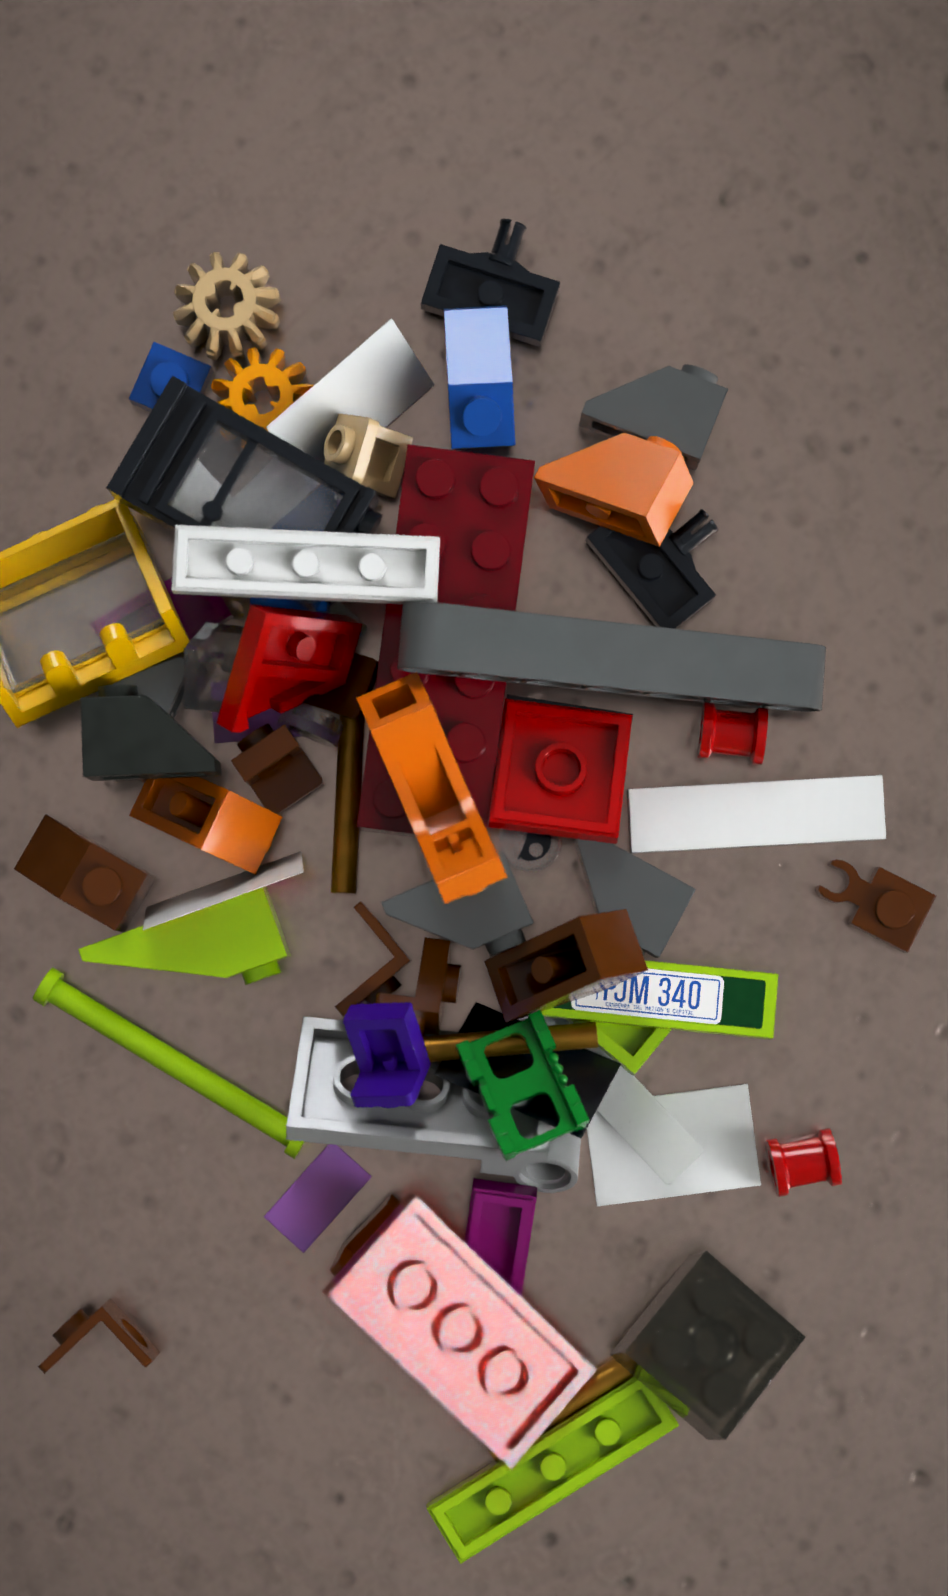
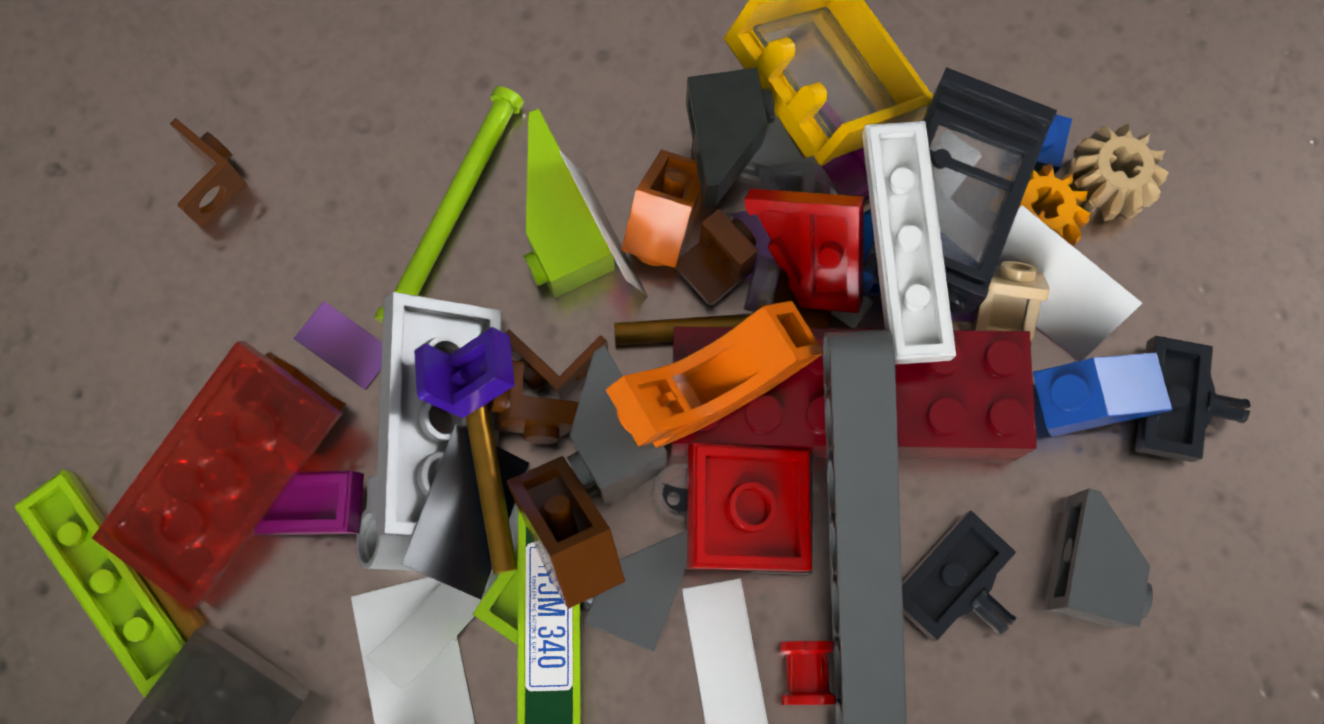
camera: 80 degrees right, 10 degrees down
reddish brown slope [14,814,156,932] -> none
green piece [456,1010,589,1161] -> none
orange slope [534,433,694,547] -> none

